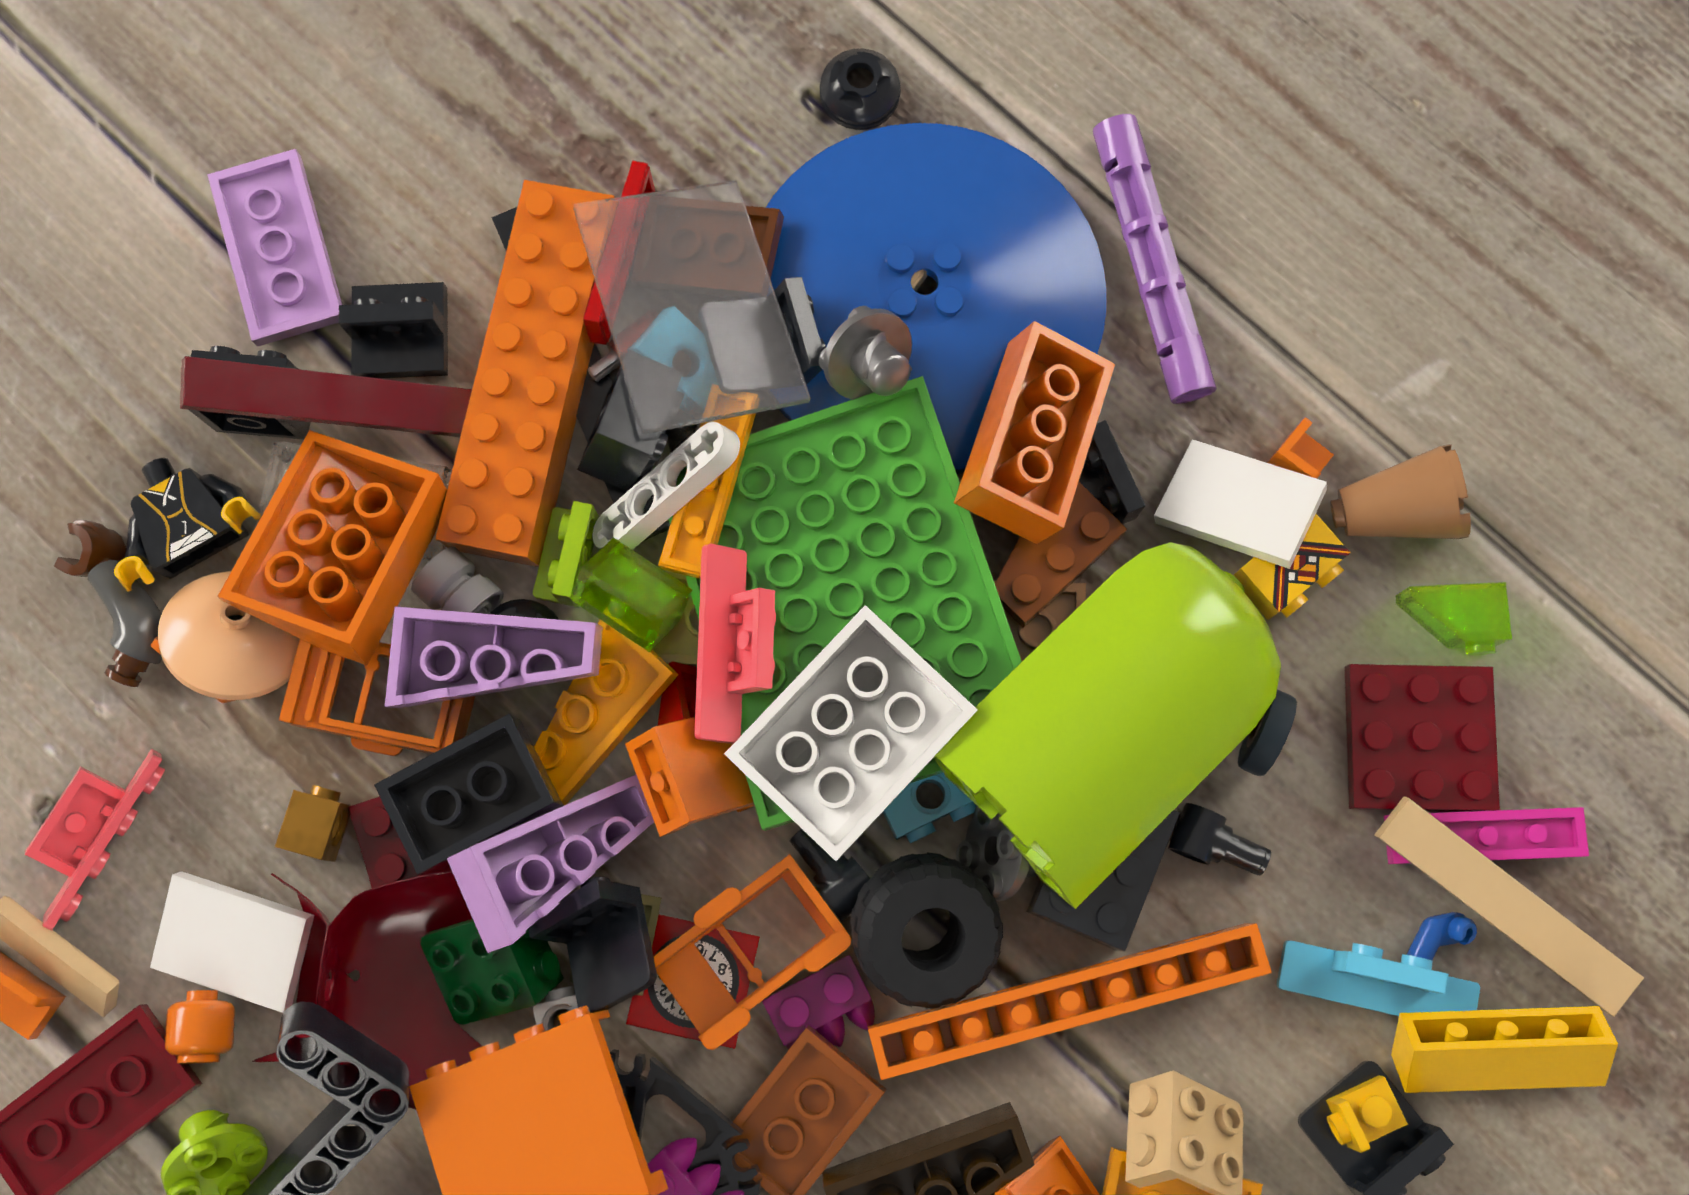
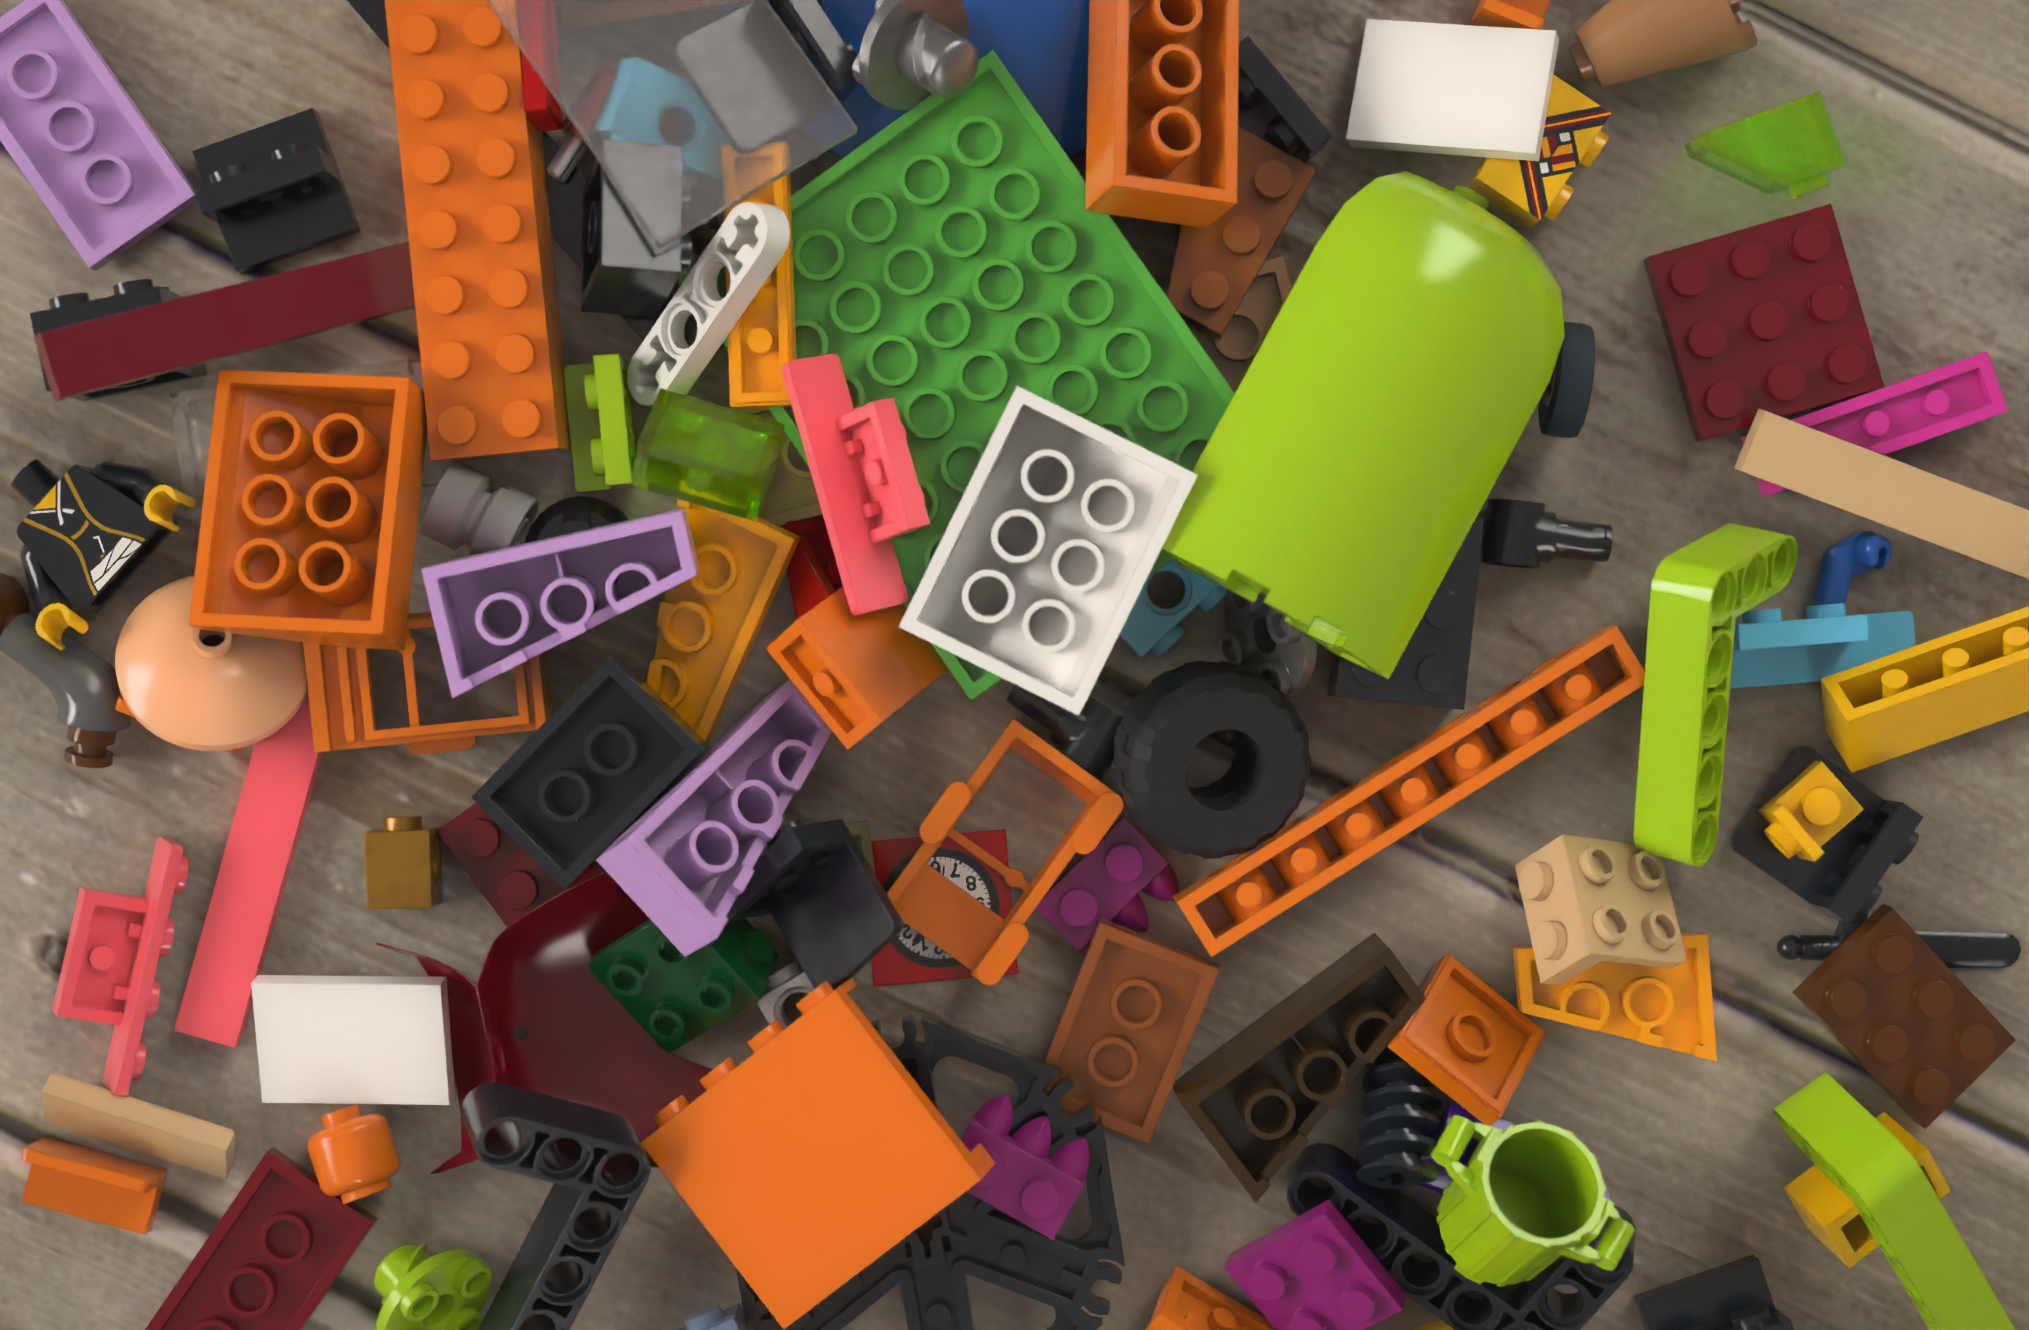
camera: 20 degrees left, 10 degrees up
none -> coral tile [174,694,323,1048]
none -> lime beam [1633,523,1798,868]

